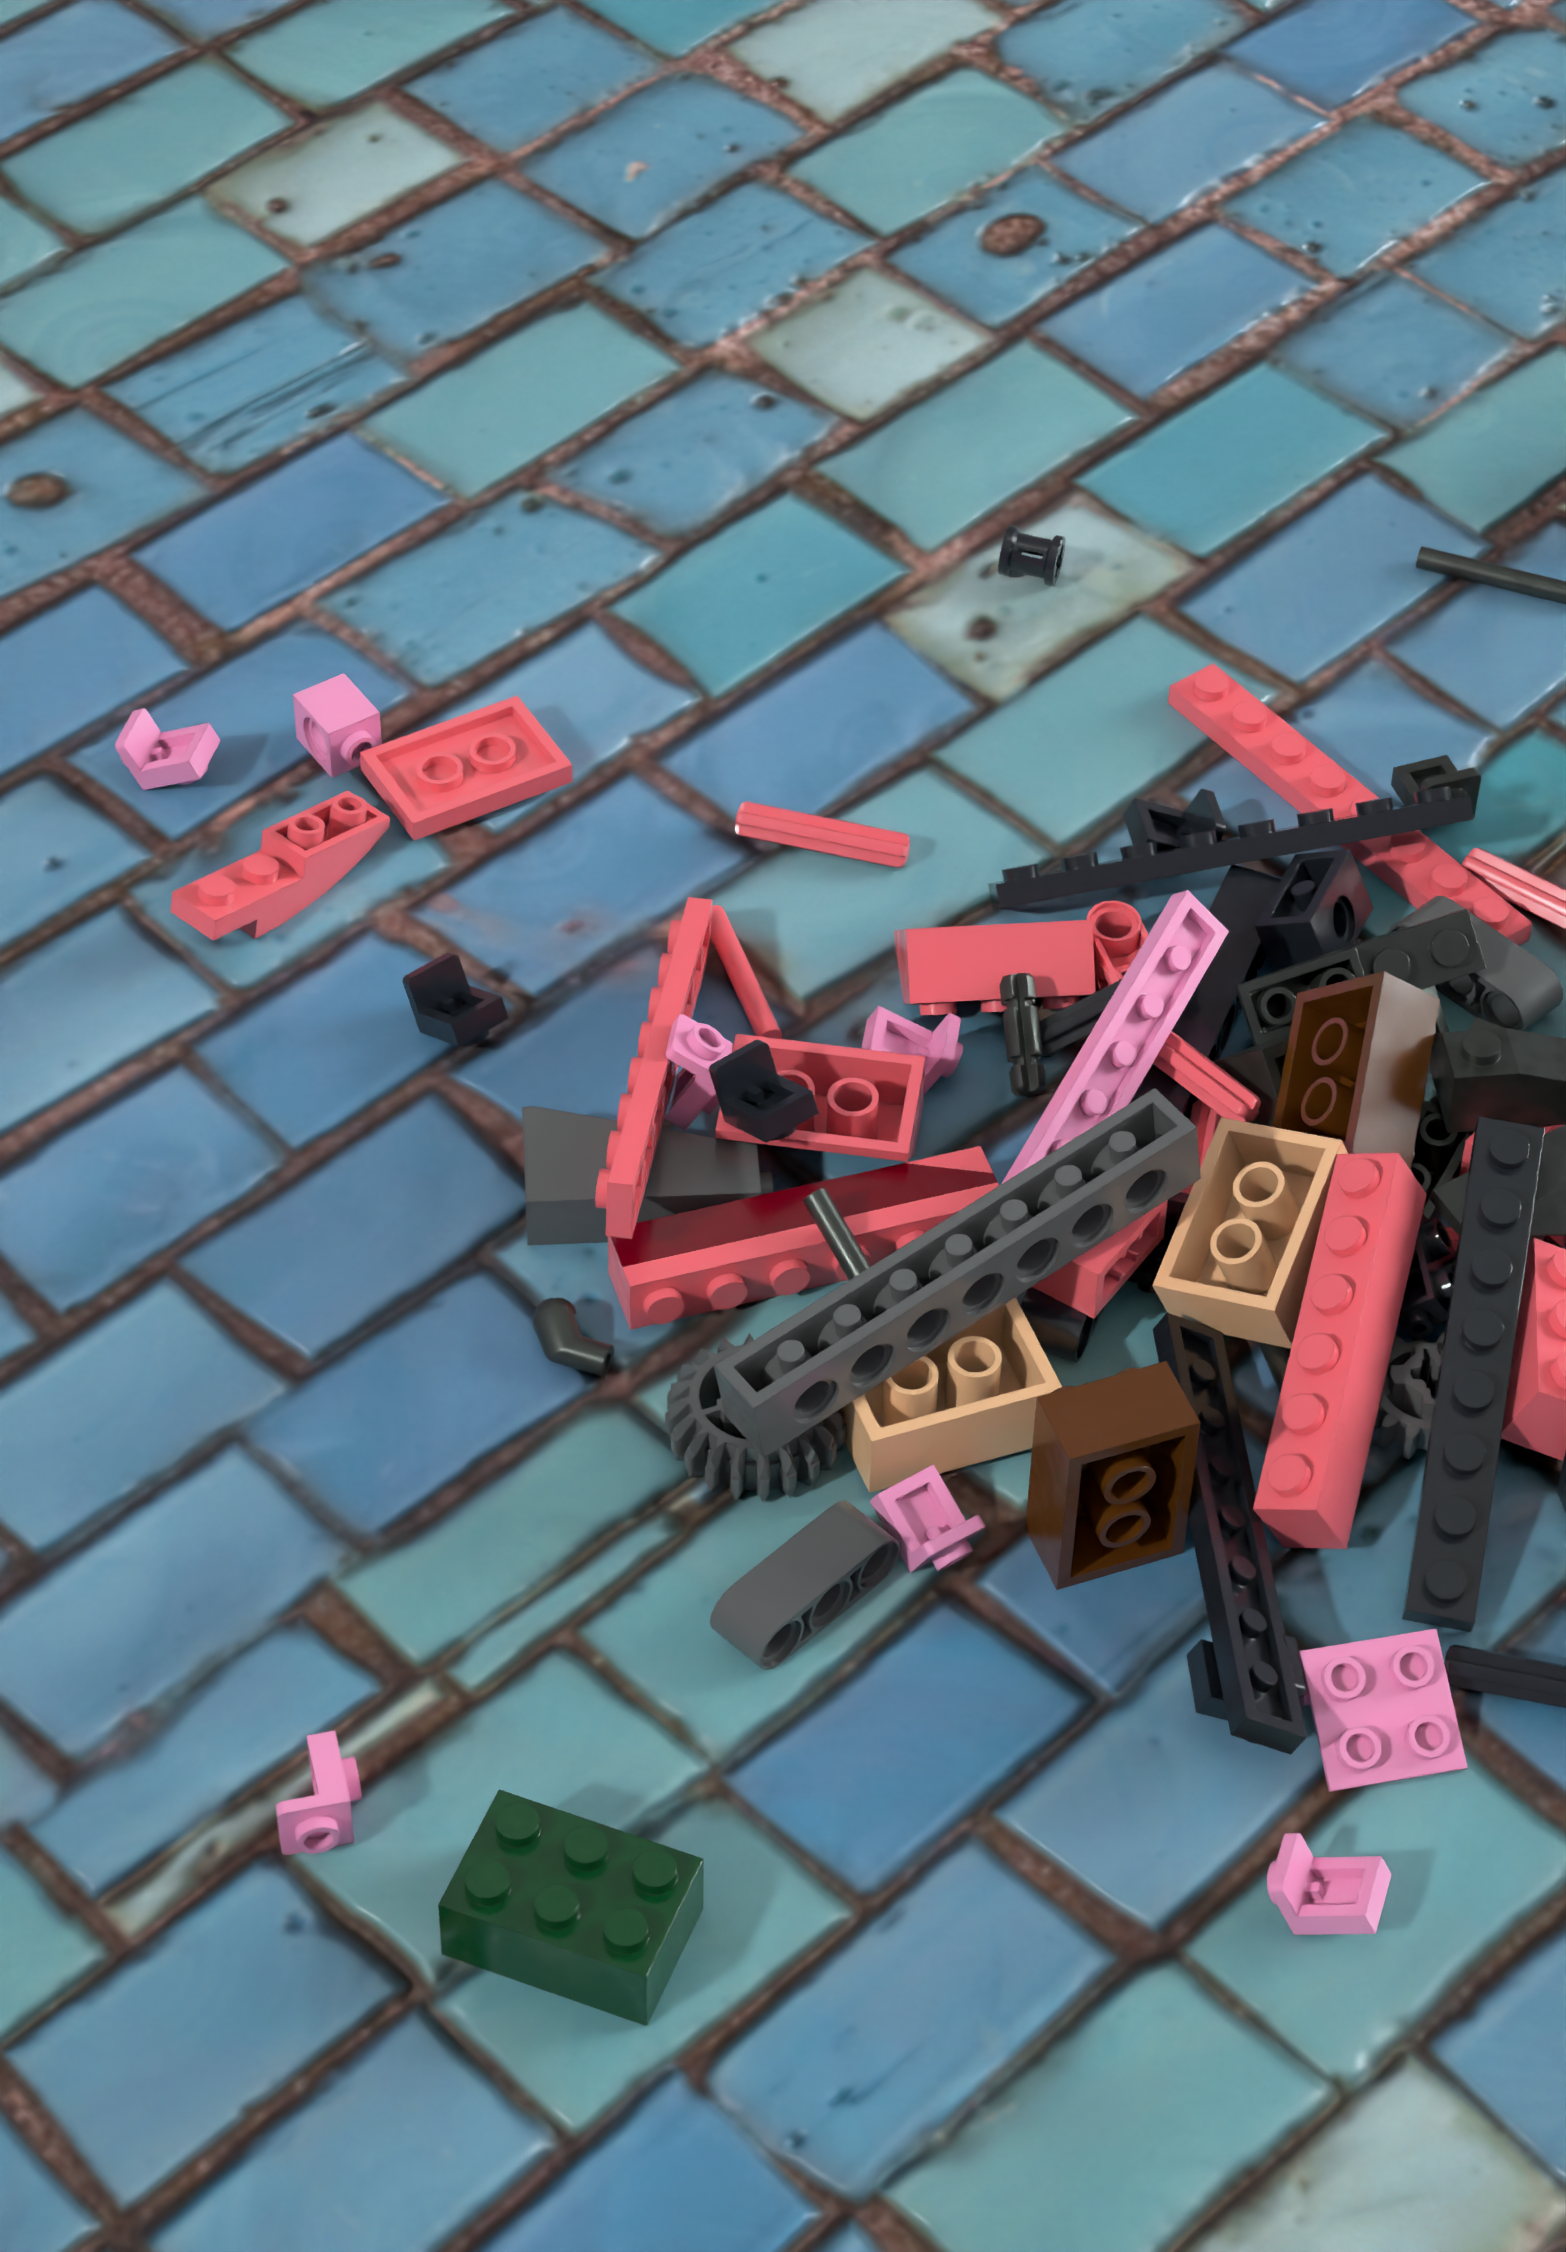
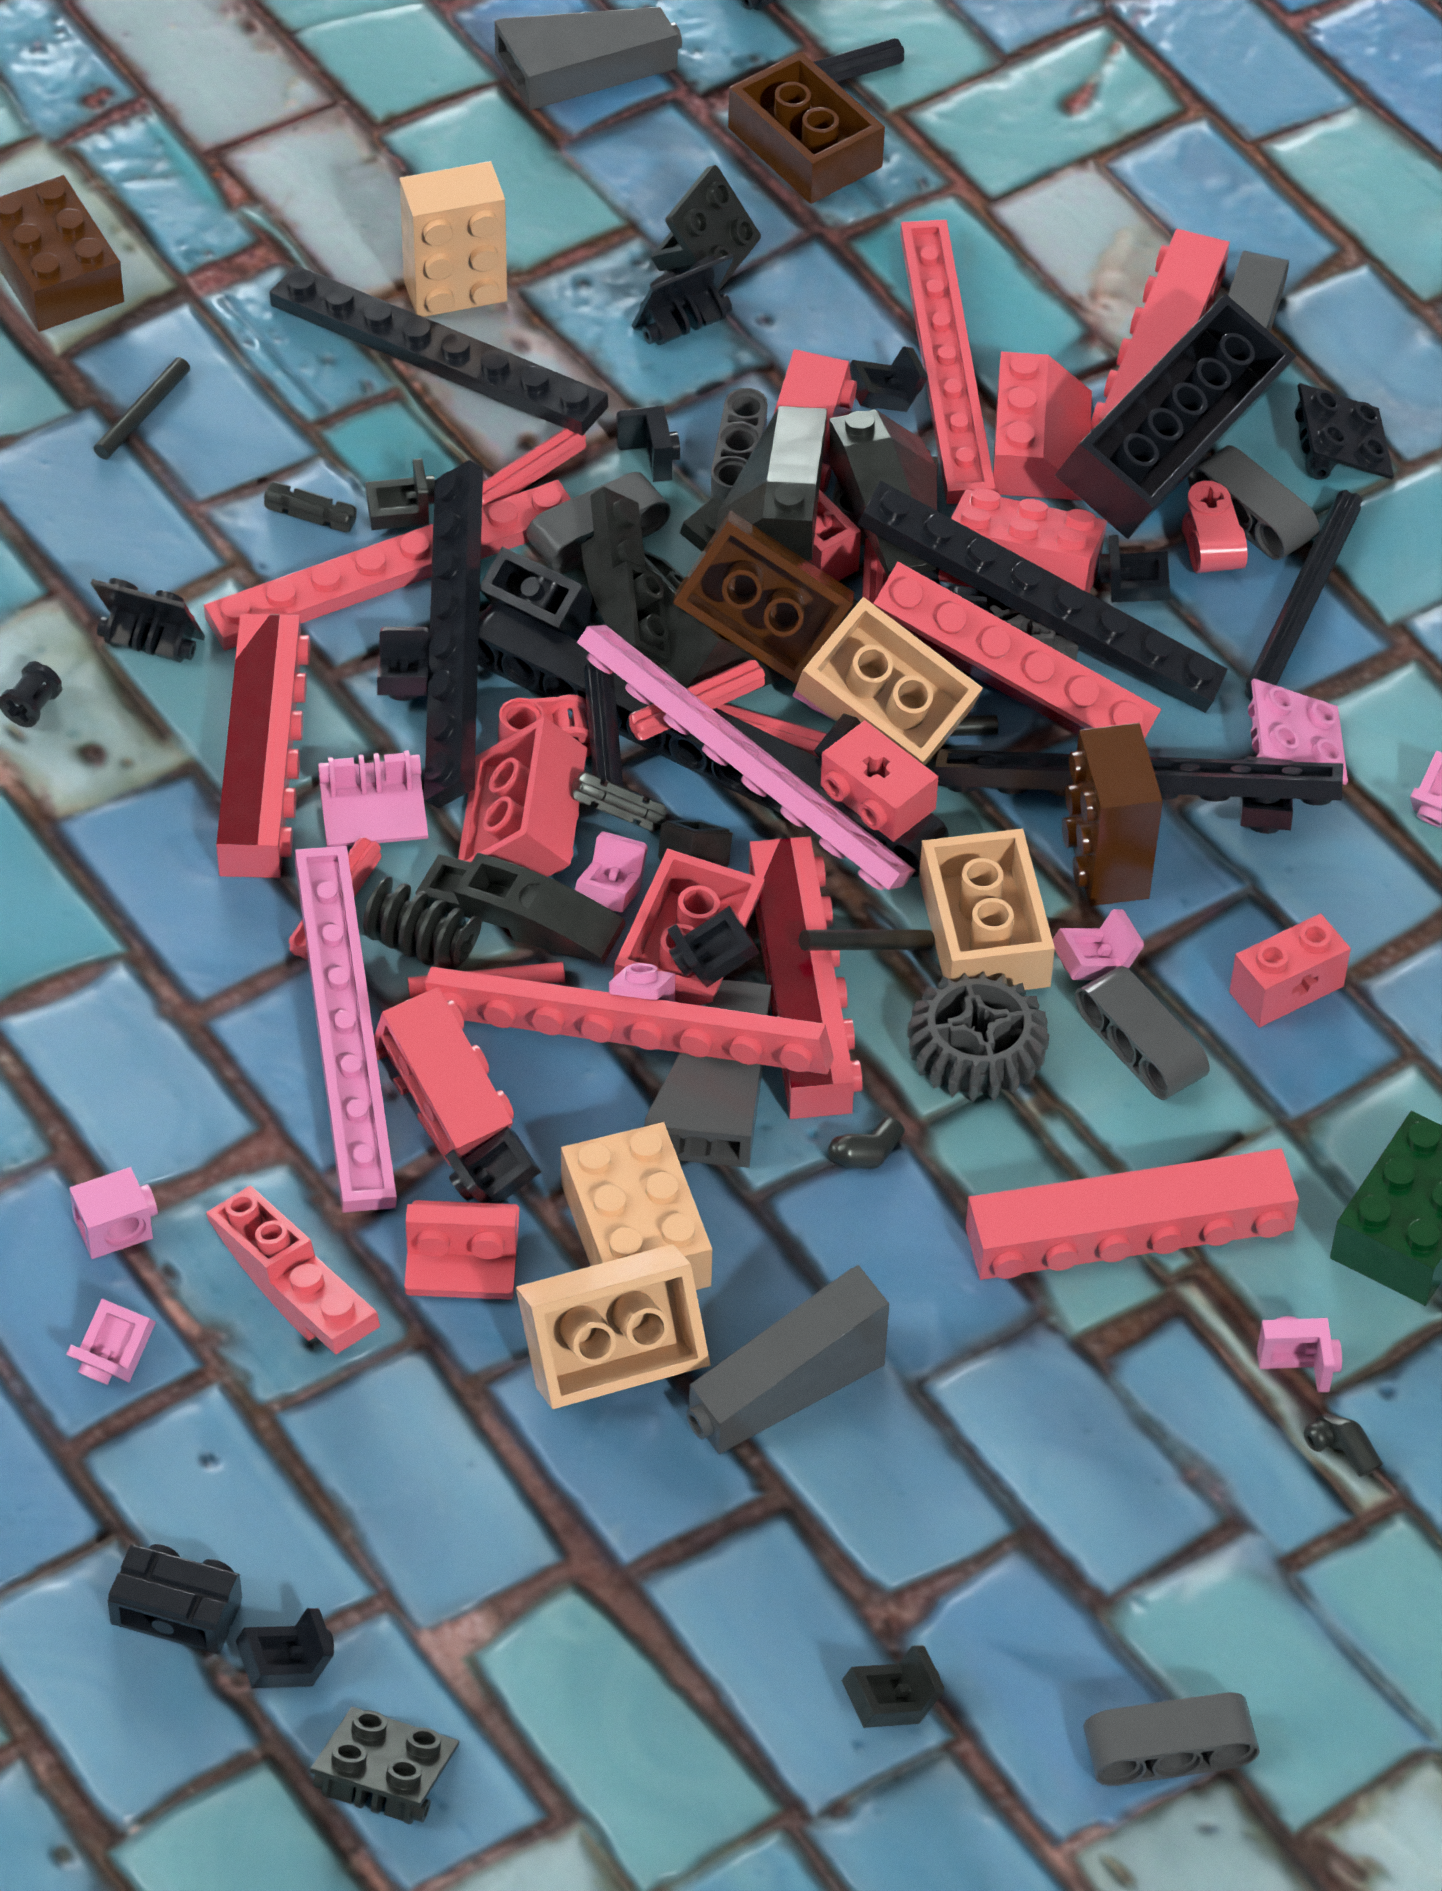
camera: 80 degrees left, 5 degrees up
coral plate [360,696,573,841] -> none
dark grey brick [714,1088,1201,1458] -> none
none -> black hinge [90,578,205,663]
none -> brick [216,613,310,878]
none -> pearl dark grey axle [264,481,357,533]
none -> bright pink plate [295,846,397,1213]
none -> bright pink hinge [318,750,428,847]
none -> pearl dark grey piece [363,877,482,970]
none -> coral wedge [374,986,514,1166]
none -> coral bracket [404,1200,520,1300]
none -> pearl dark grey slope [415,853,626,964]
none -> light nougat brick [516,1244,711,1410]
none -> light nougat brick [561,1122,712,1290]
none -> pearl dark grey slope [658,820,733,867]
none -> dark grey slope [686,1265,889,1454]
none -> coral brick [965,1148,1299,1280]
none -> coral brick [1229,913,1351,1028]
none -> pearl dark grey arm [1304,1414,1383,1478]

